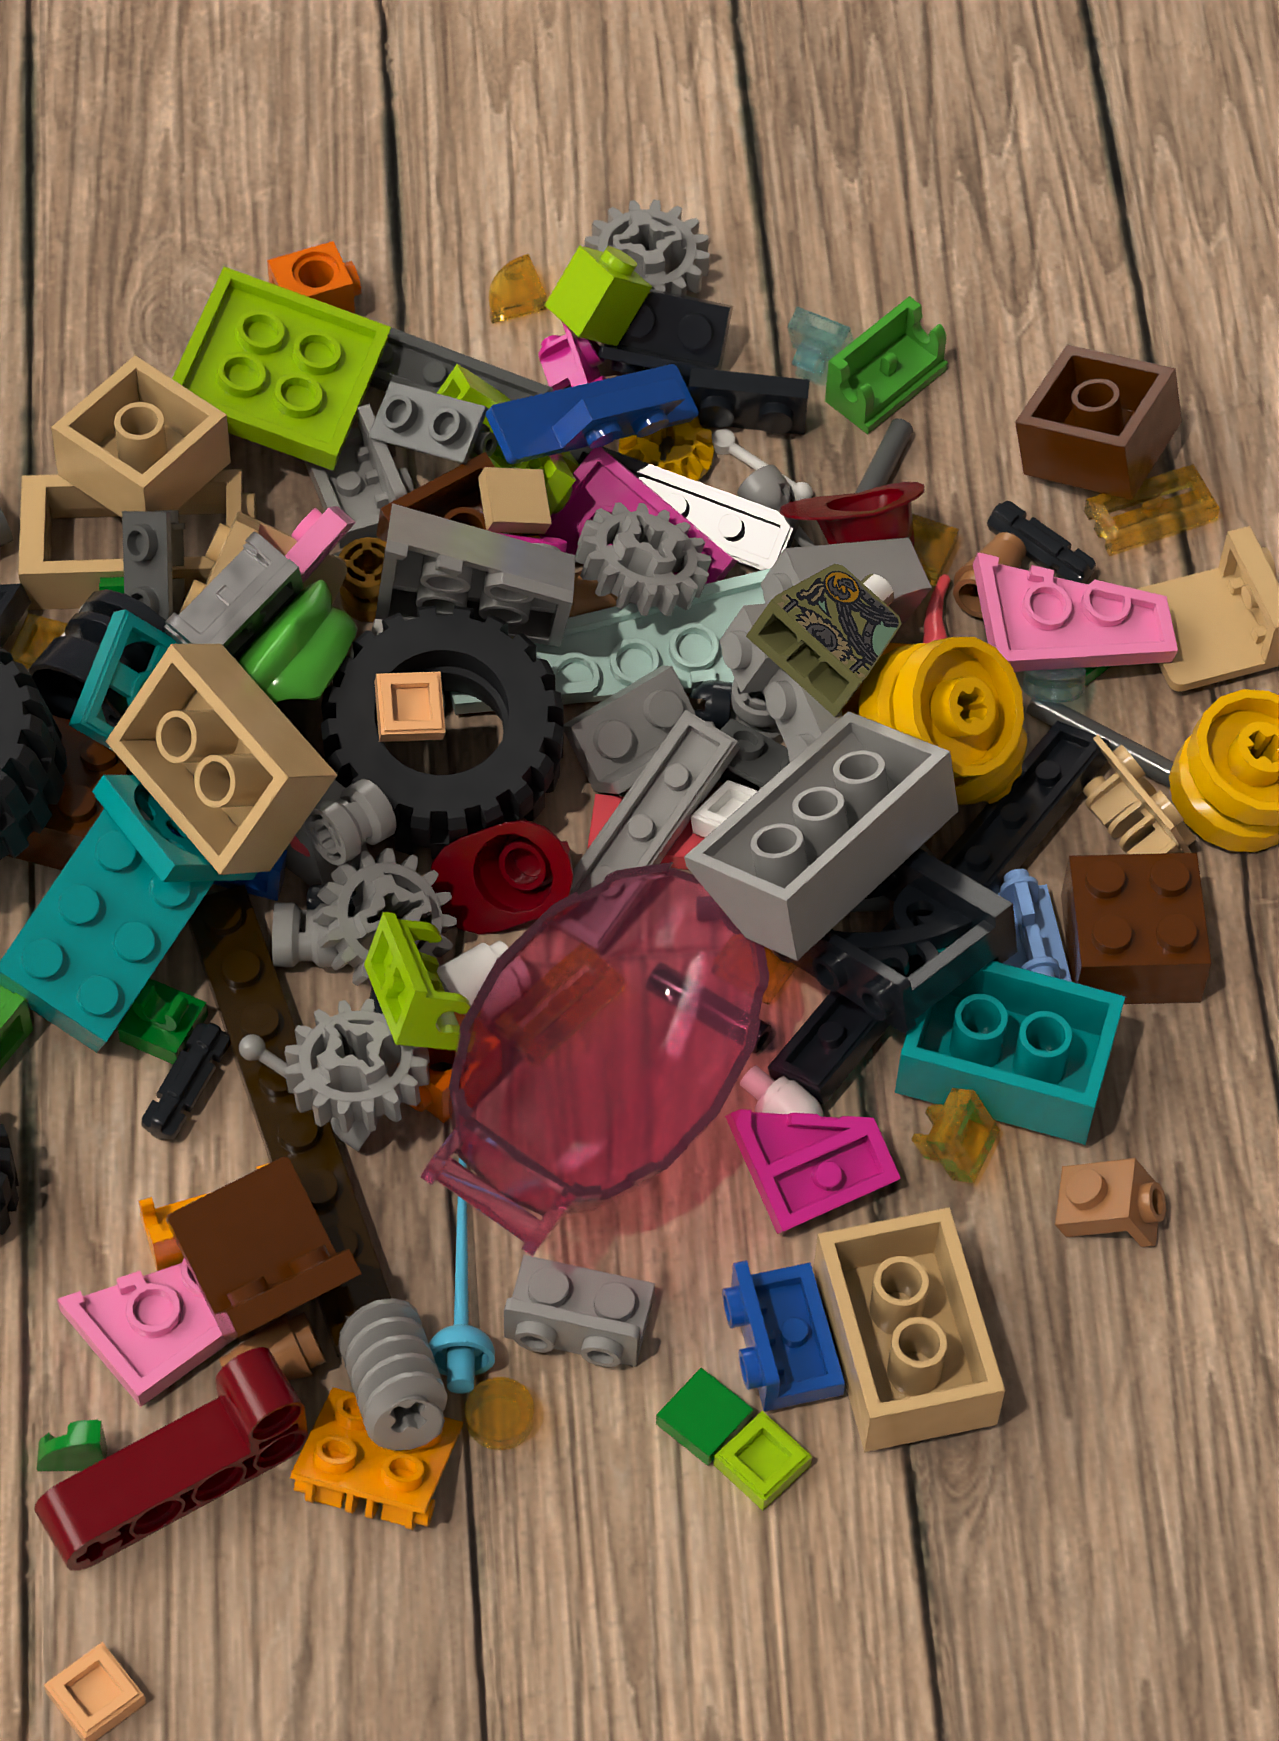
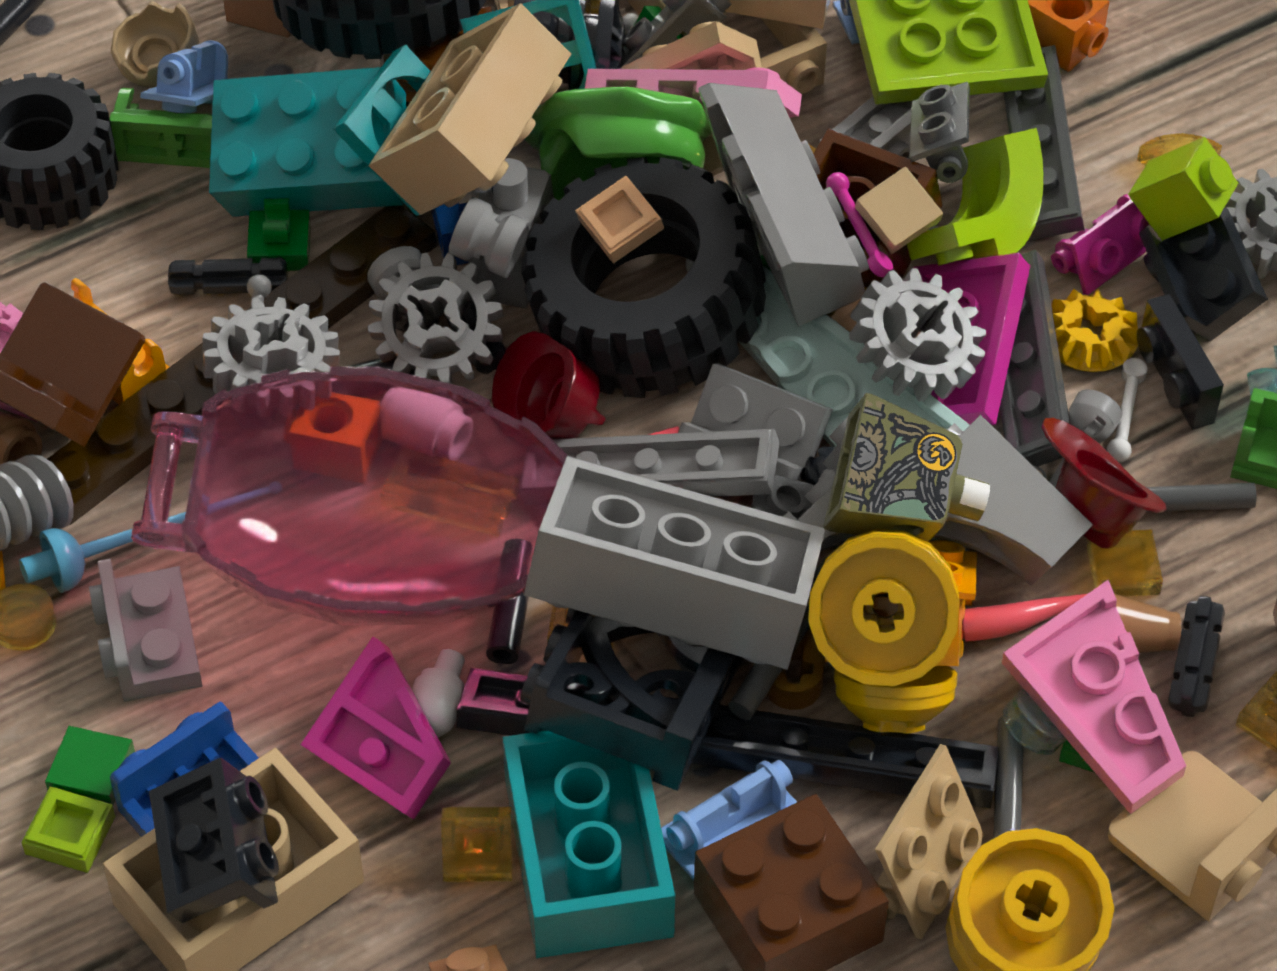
camera: 65 degrees right, 5 degrees down
flat silver hinge [164,531,304,658] -> none
lime hinge [364,912,472,1051] -> none
blue bracket [485,364,699,464] -> none
none -> black bracket [149,757,279,923]

